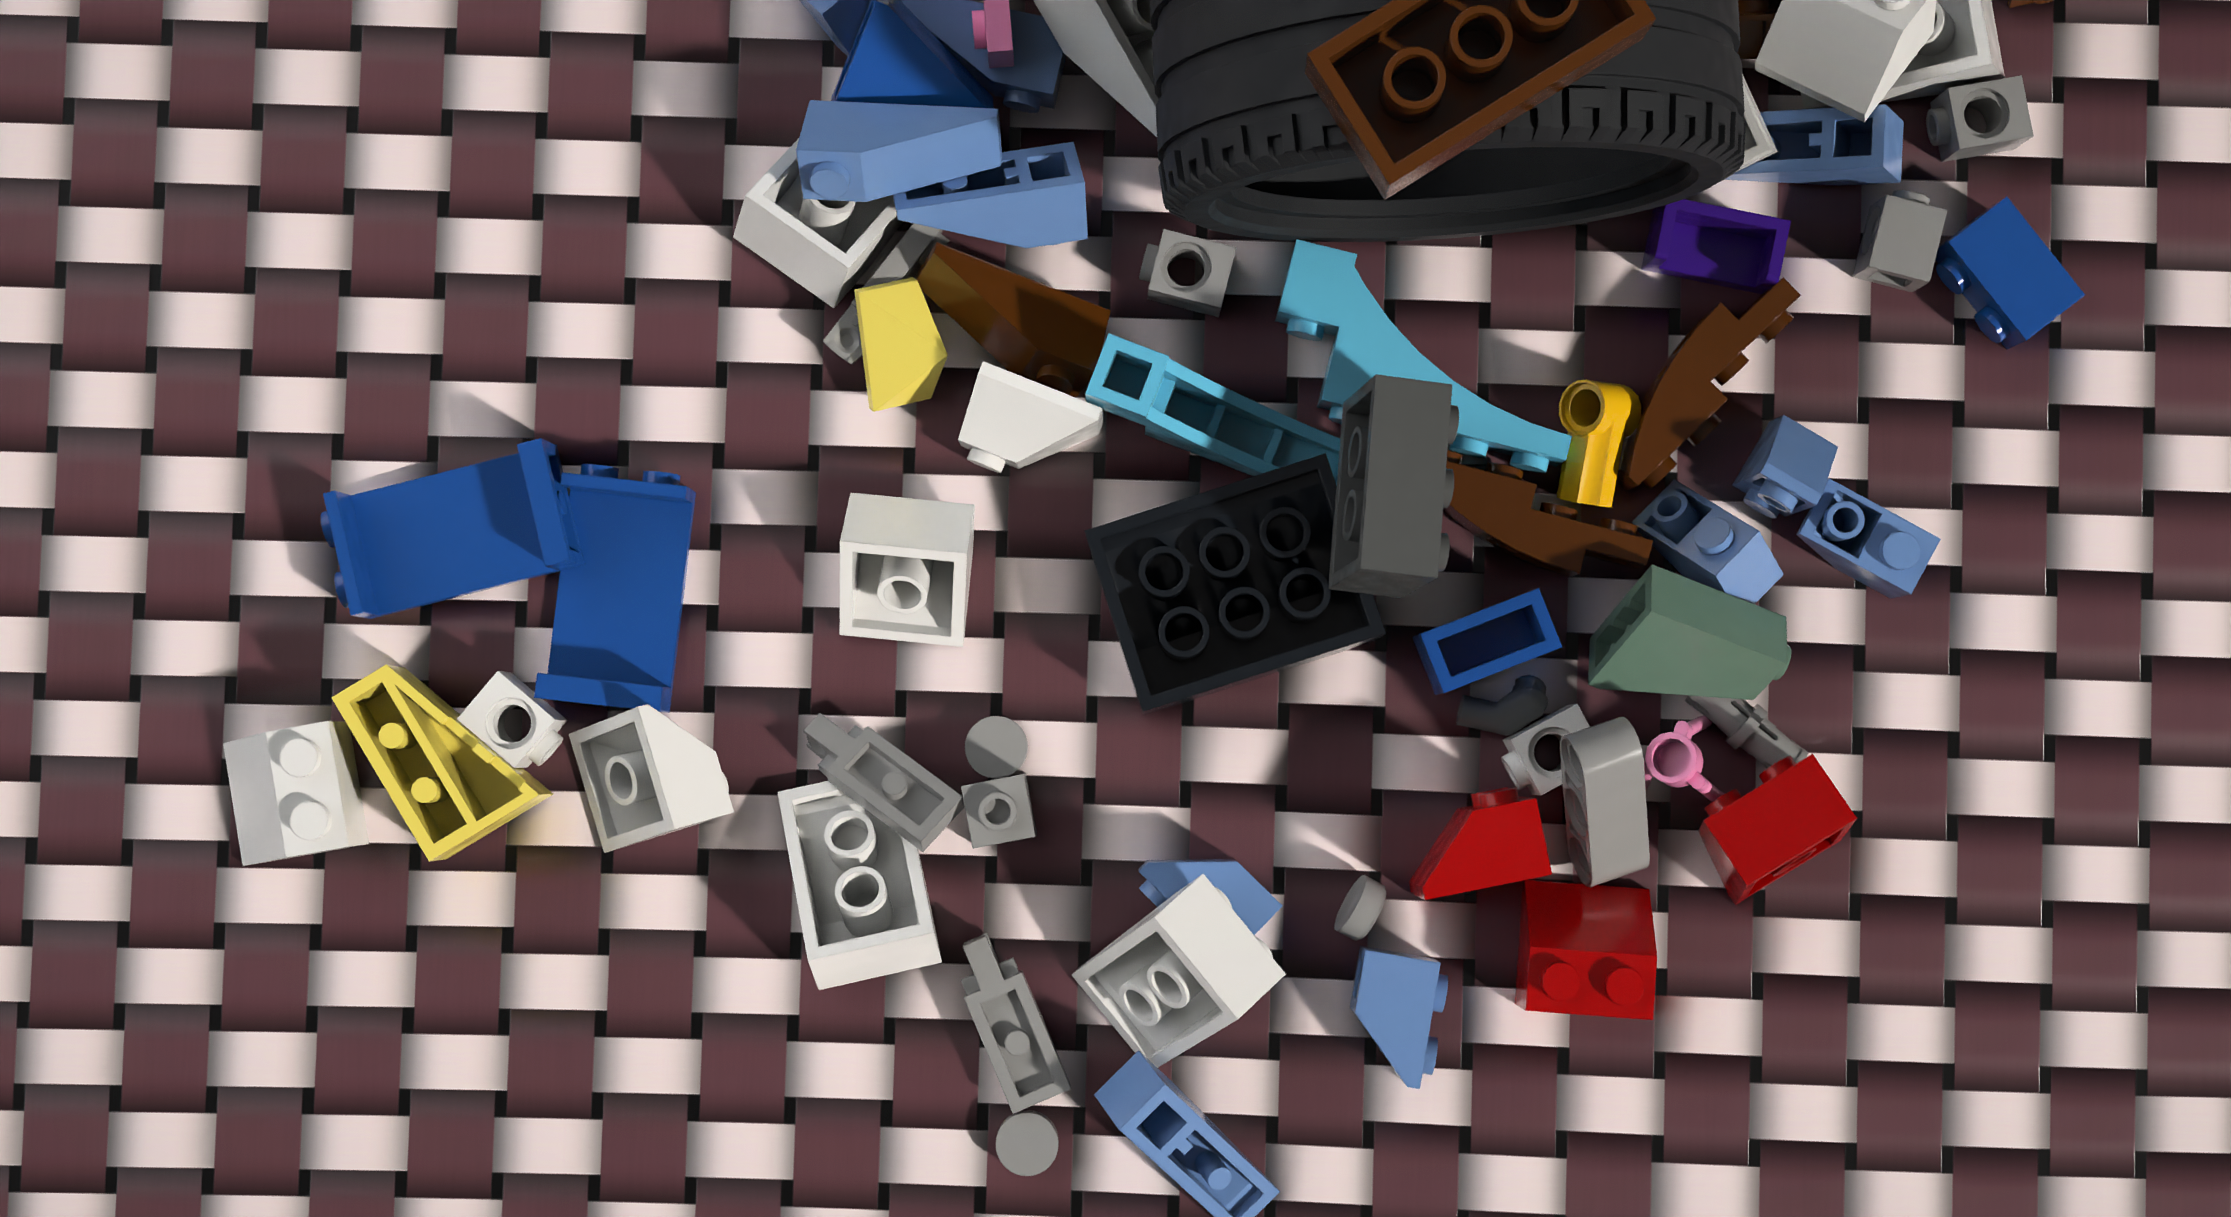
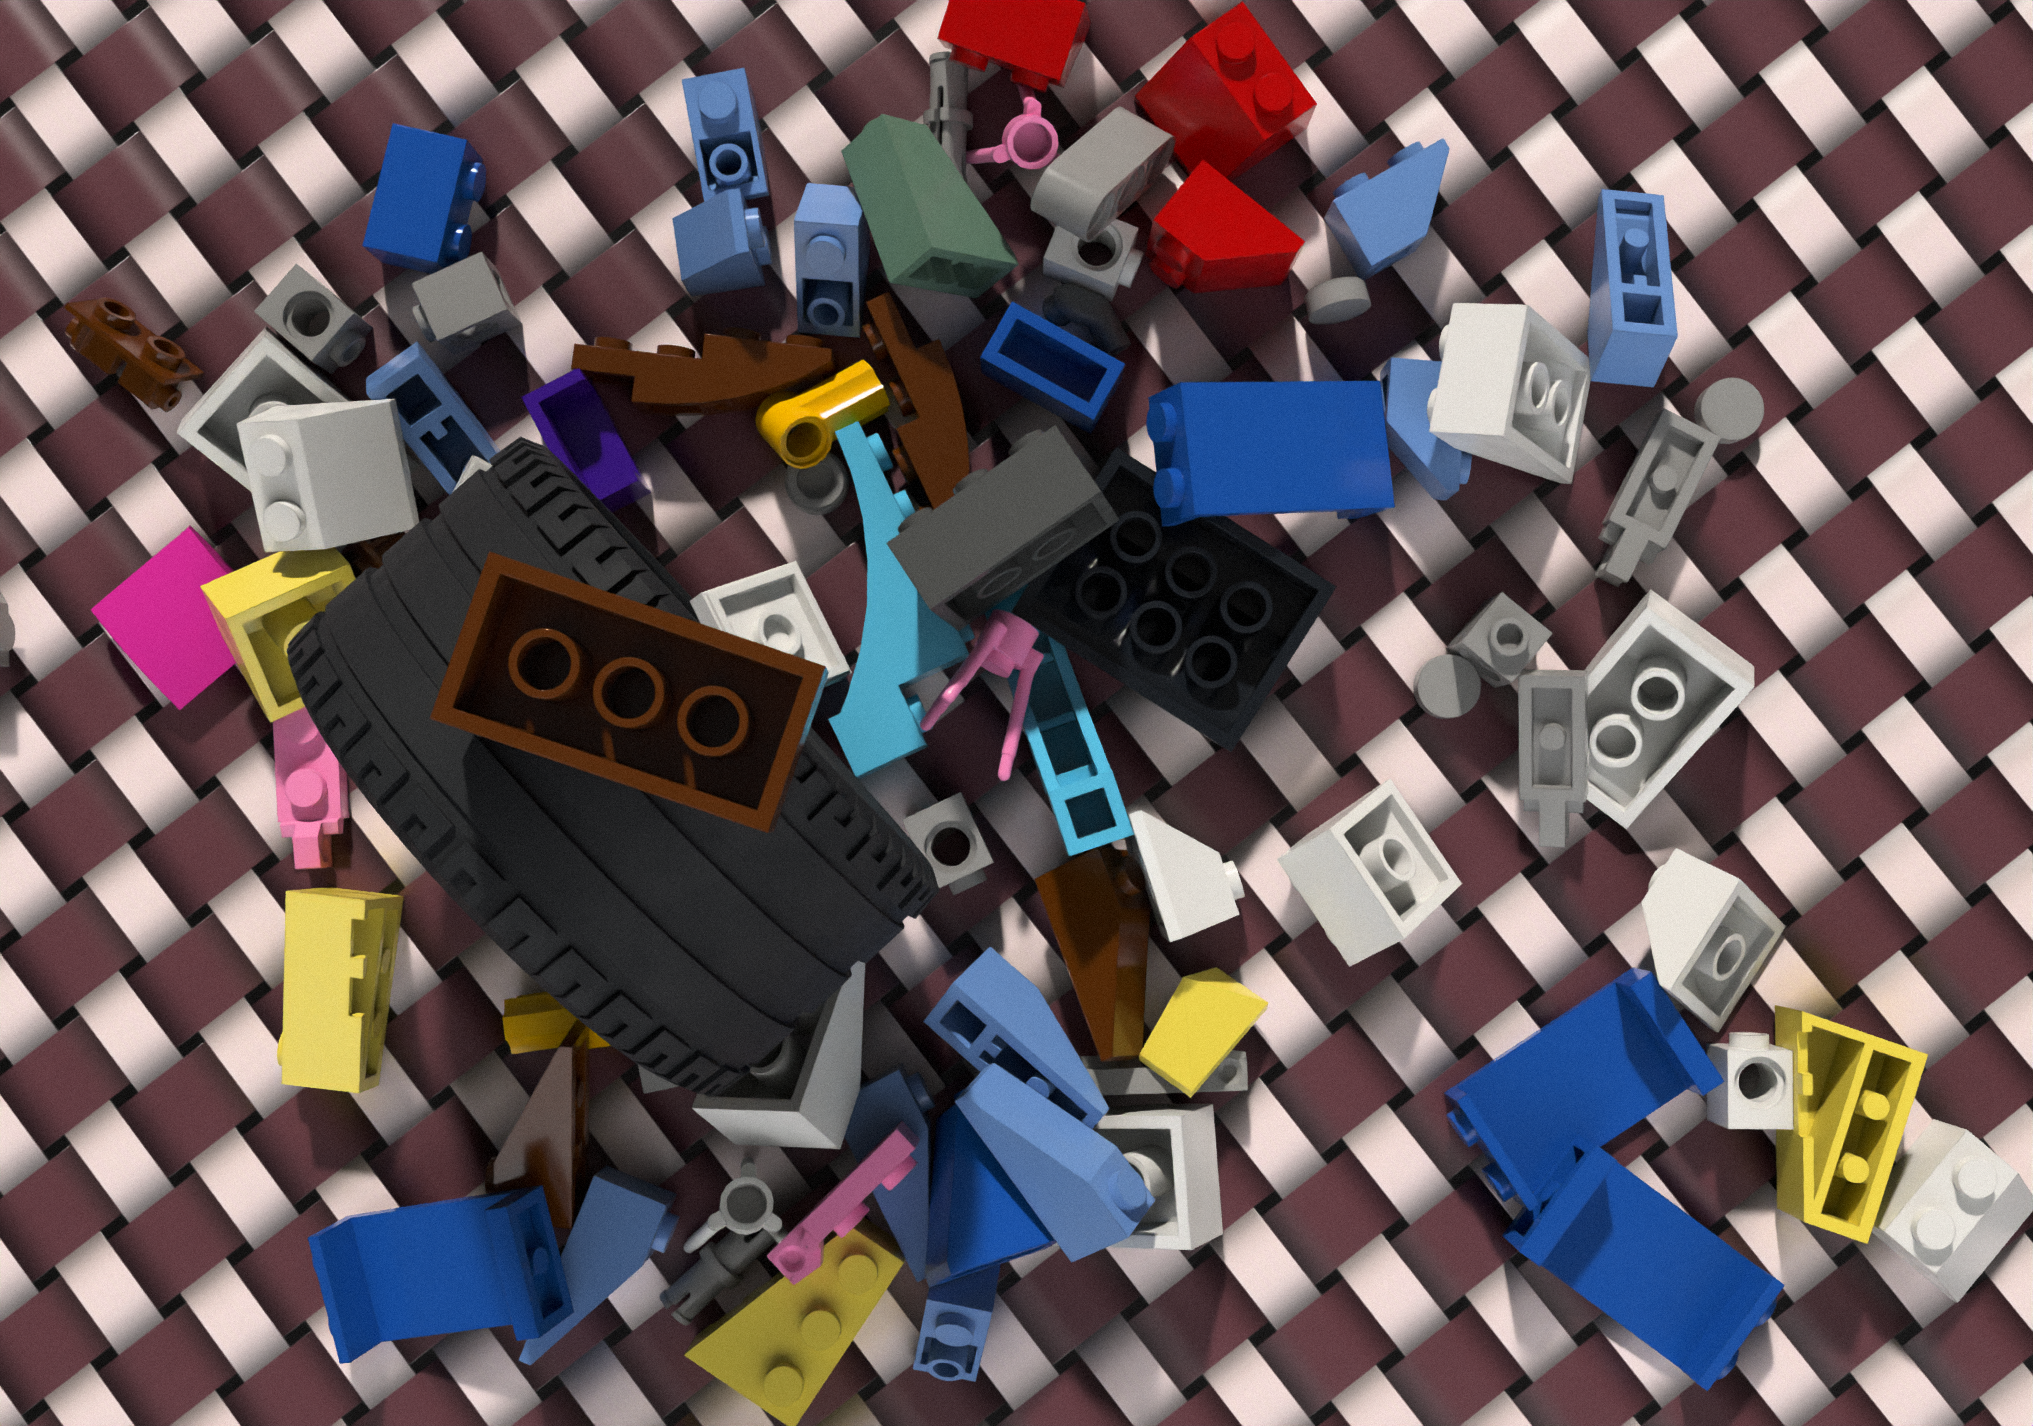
camera: 130 degrees left, 0 degrees up
none -> white tile [690,561,852,687]
none -> light grey tile [784,452,849,515]
none -> bright pink plant [920,609,1044,781]
none -> blue panel [1146,381,1395,526]

